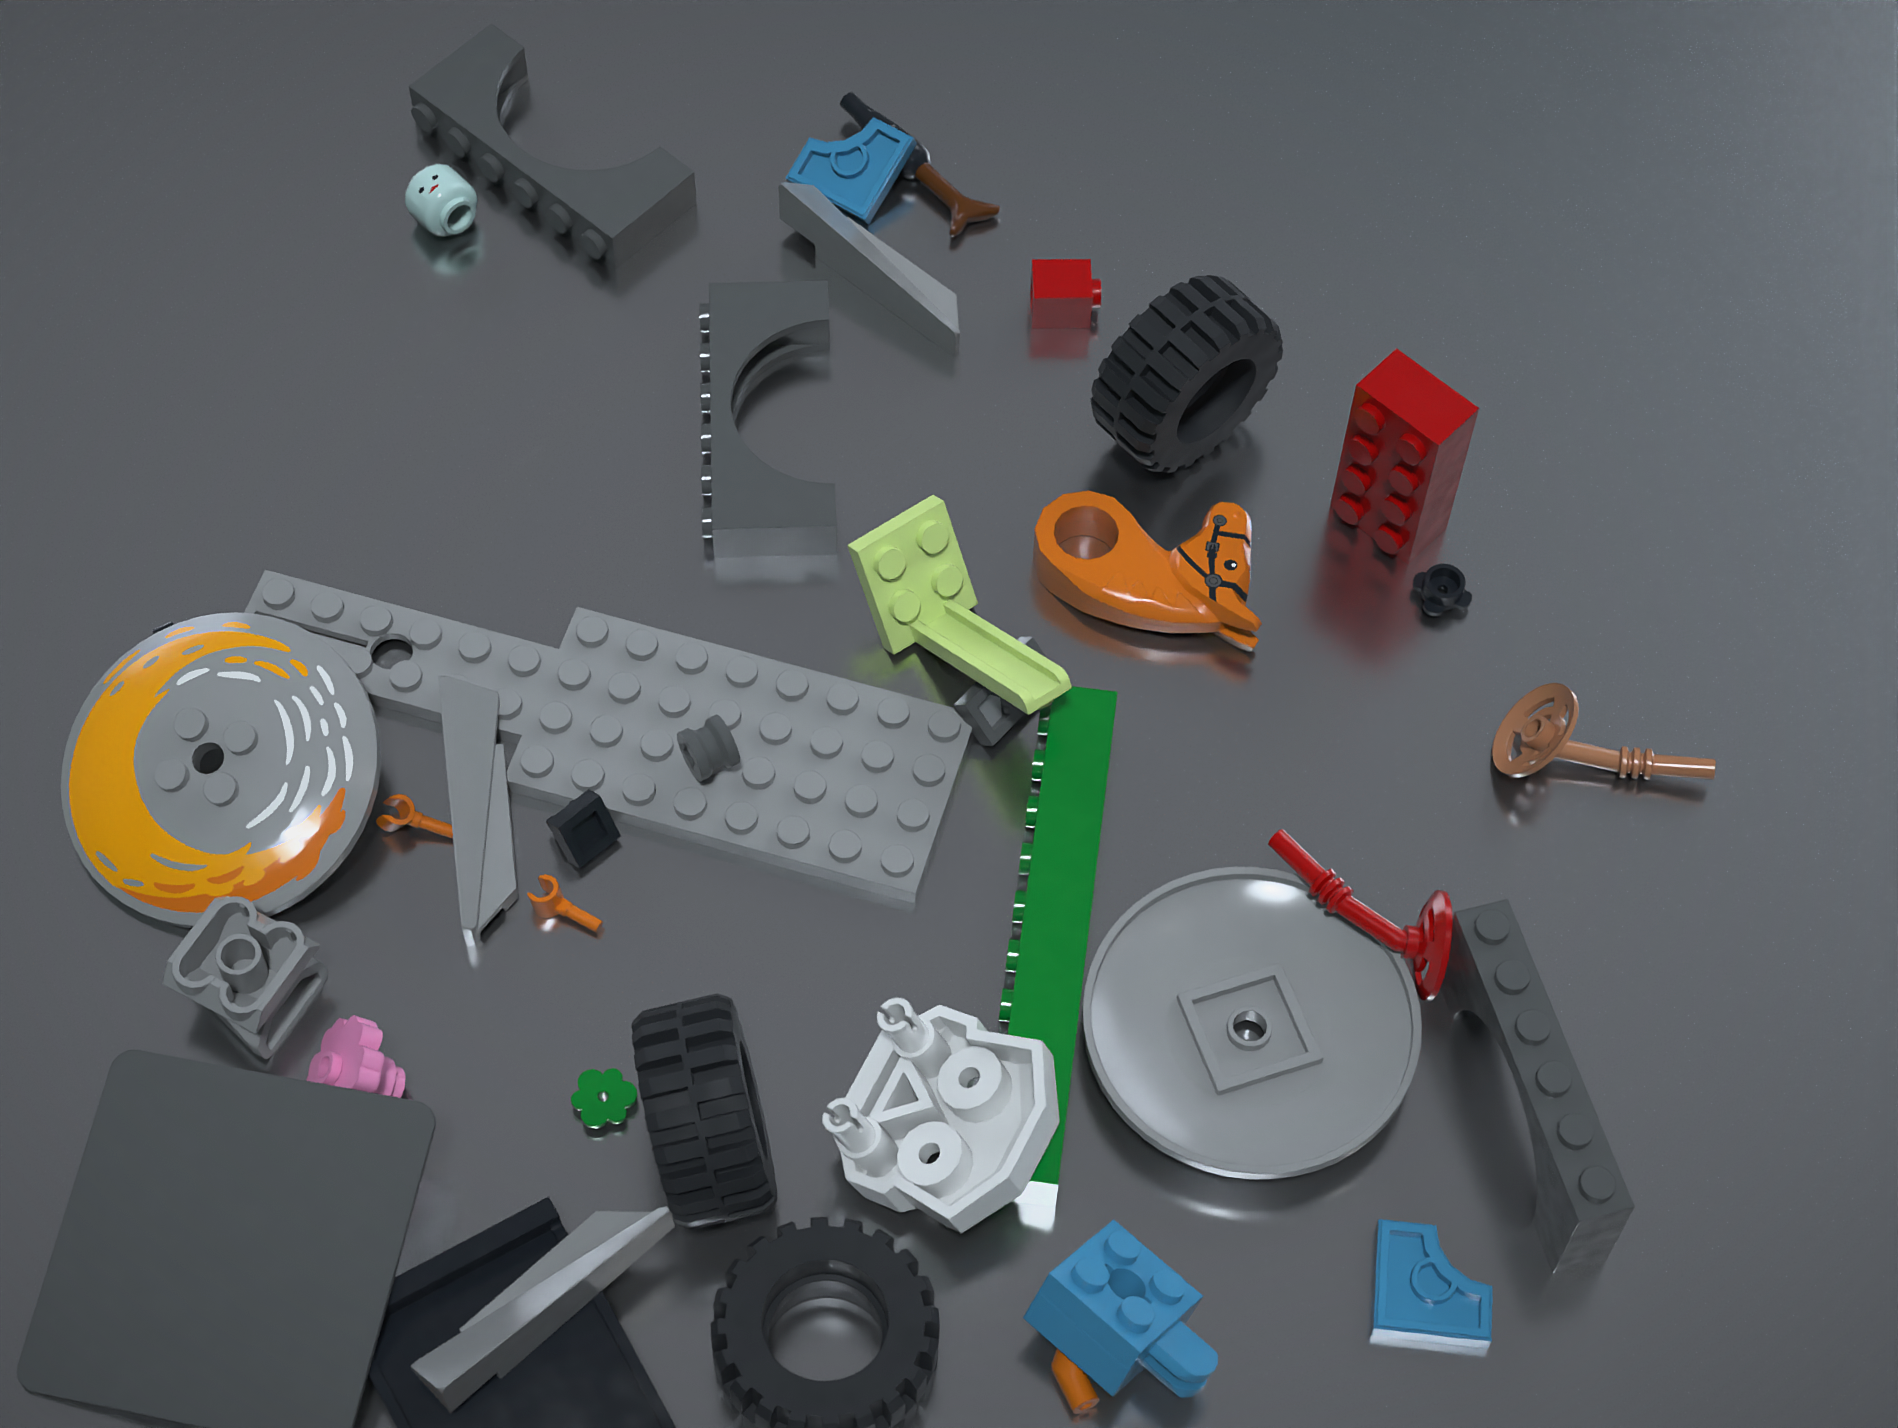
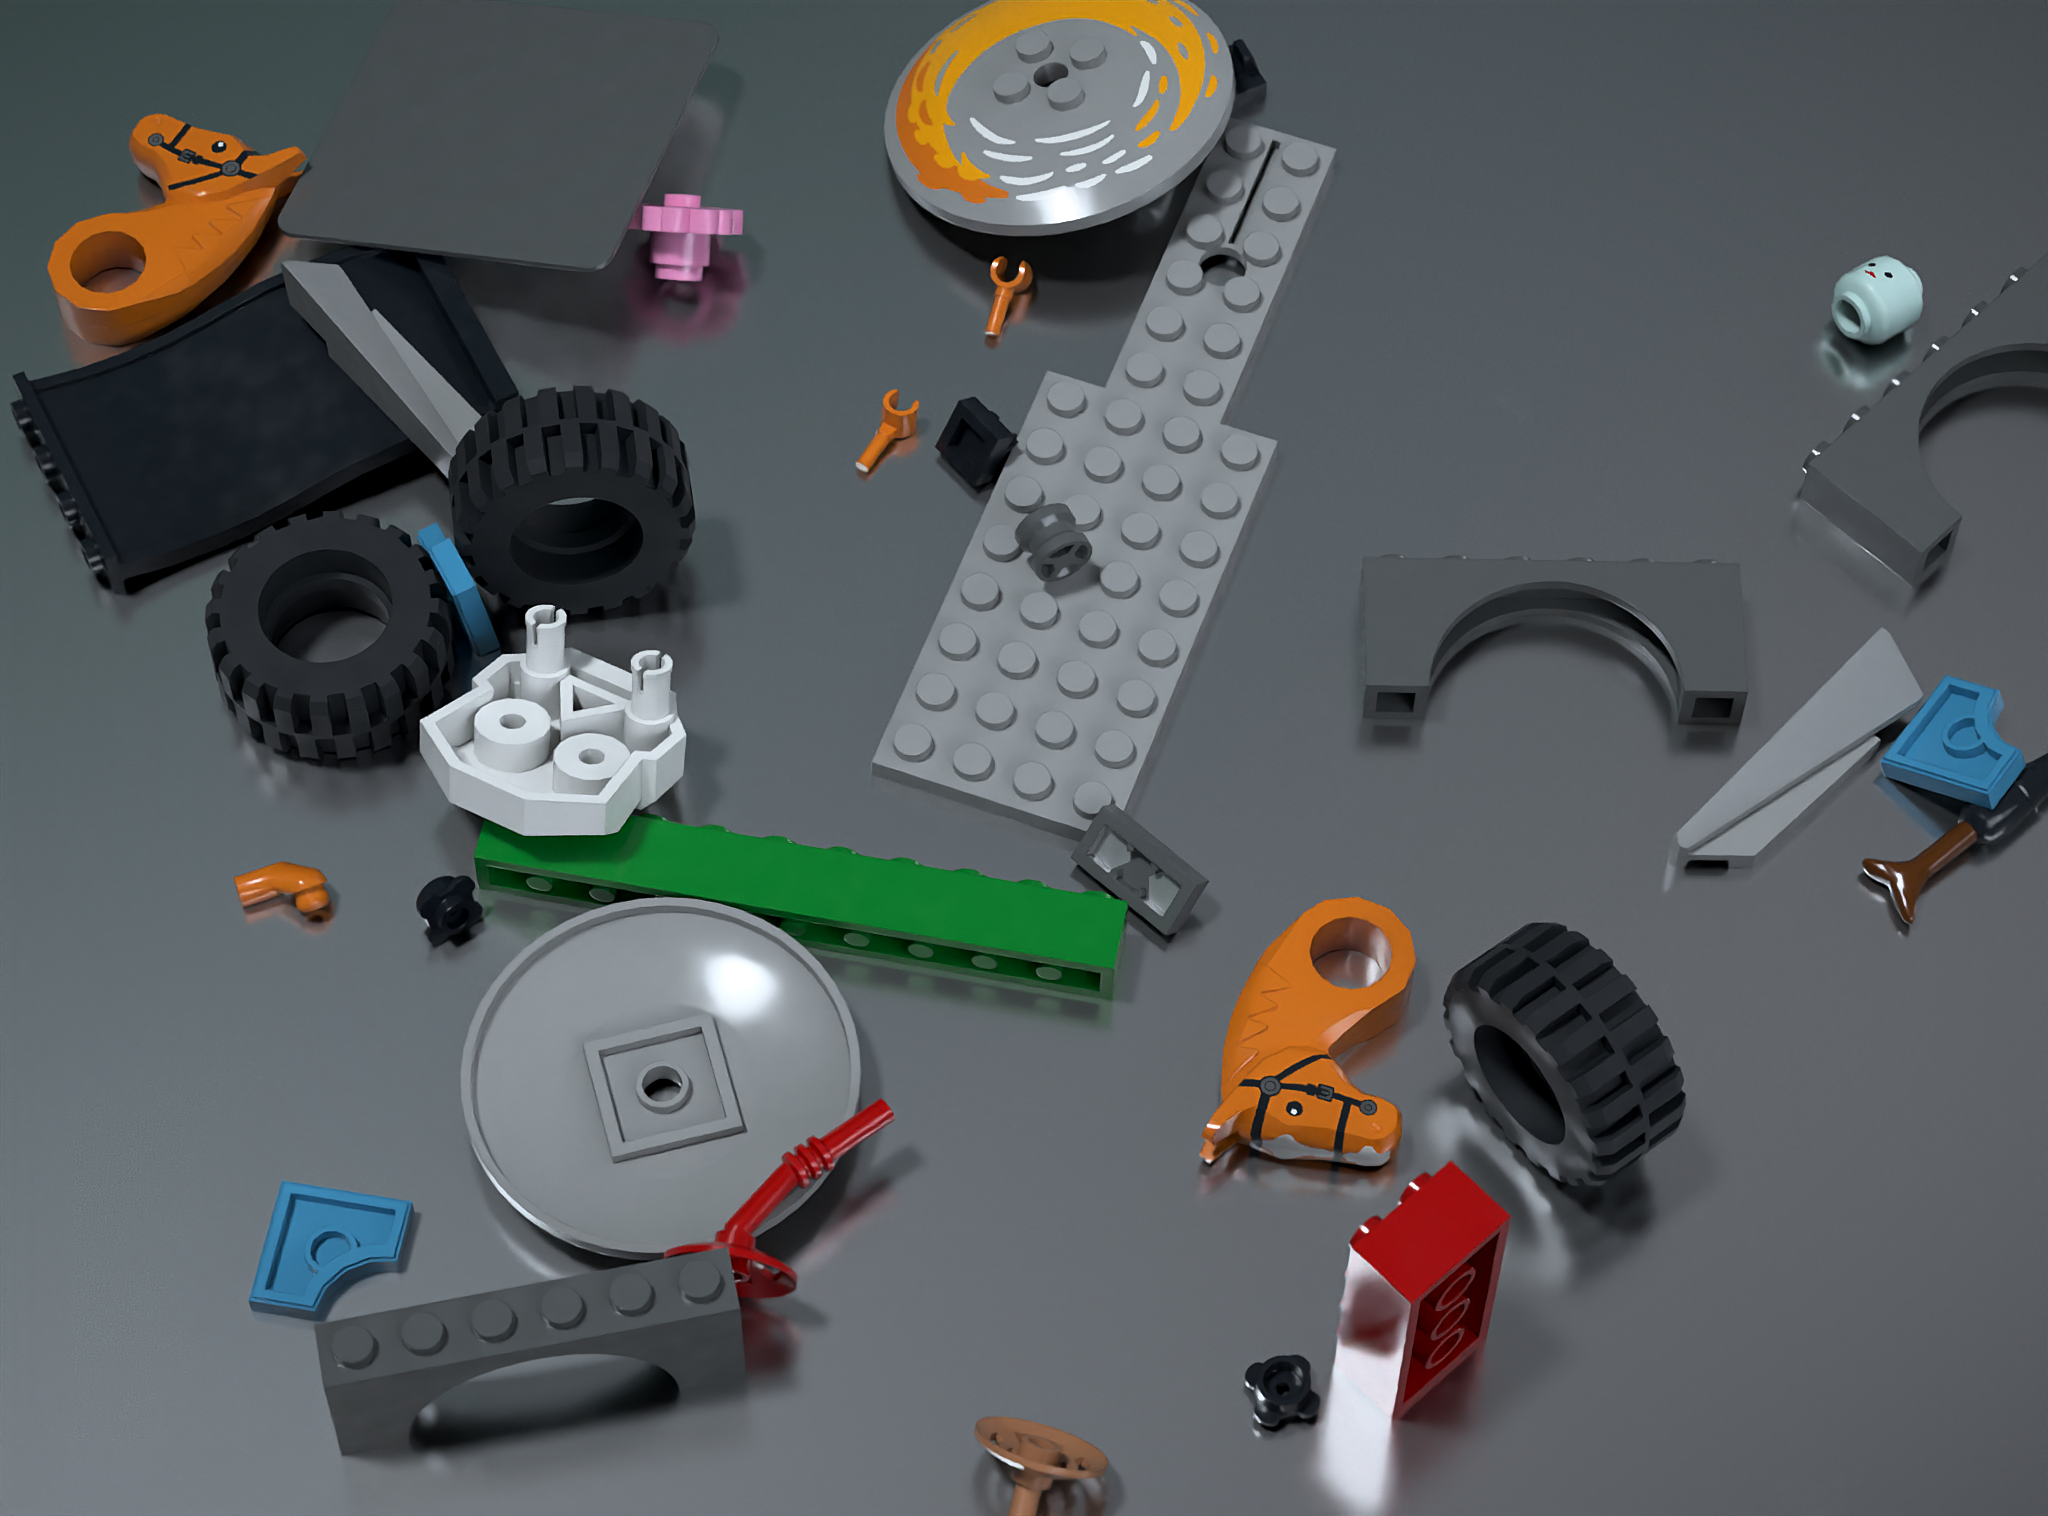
camera: 95 degrees right, 0 degrees up
light grey piece [162,896,328,1059] -> none
light grey wedge [438,675,518,946] -> none
yellowish green bracket [847,495,1072,715] -> none
dark azure brick [1023,1219,1218,1398] -> none
red brick [1030,259,1101,329] -> none
none -> dark azure tile [416,522,500,656]
none -> black plate [416,875,483,944]

